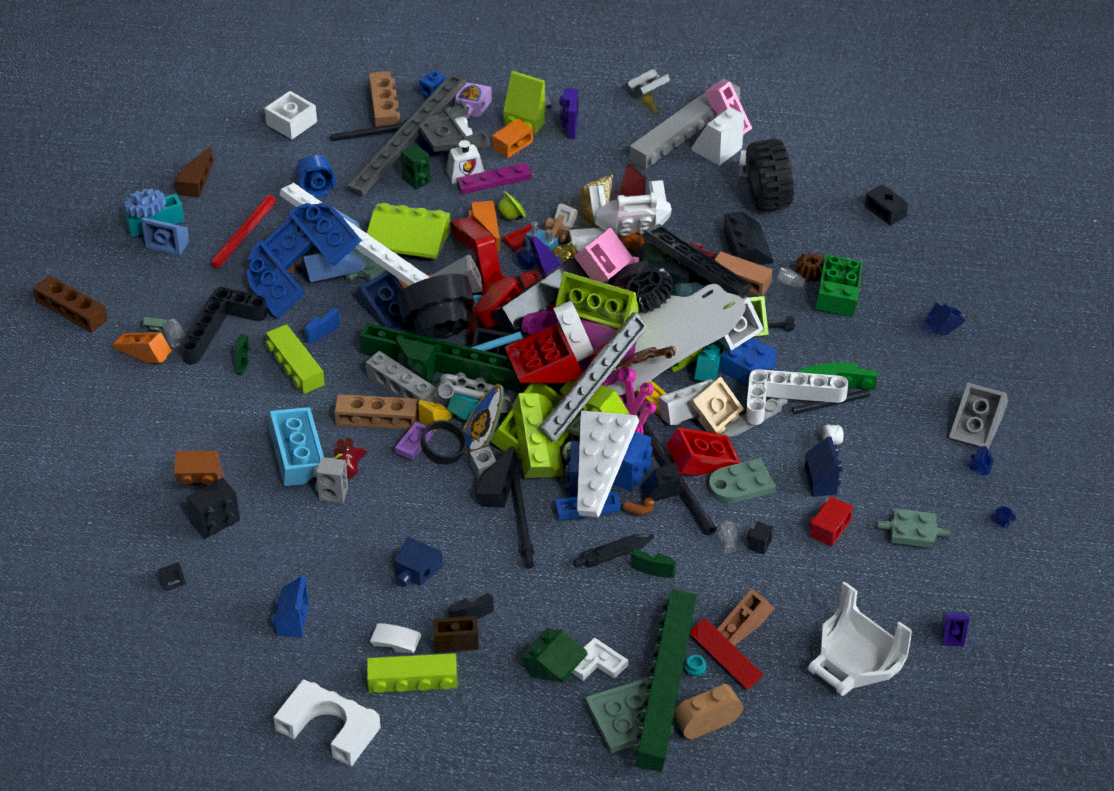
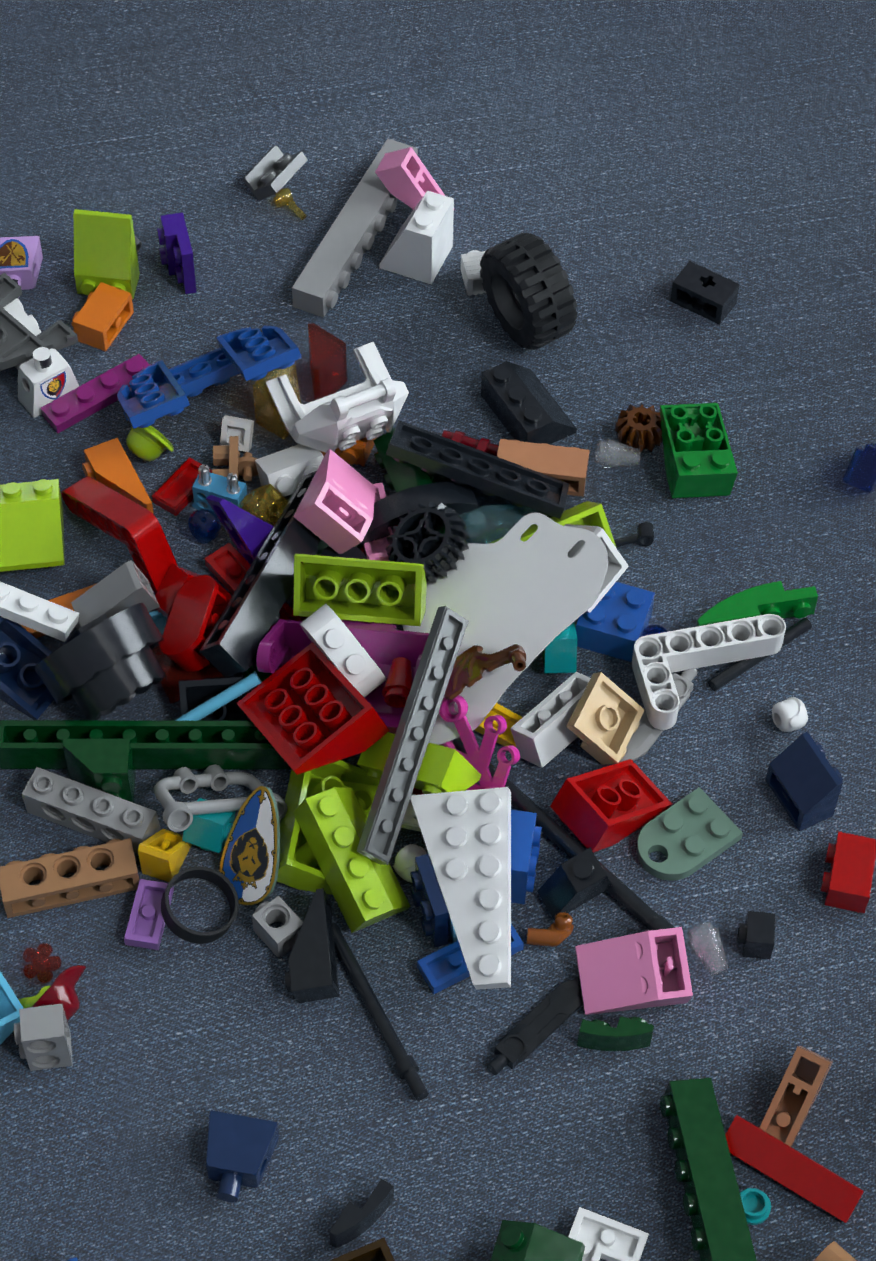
camera: 20 degrees left, 10 degrees up
none -> blue plate [117,326,302,428]
none -> bright pink slope [575,927,693,1015]

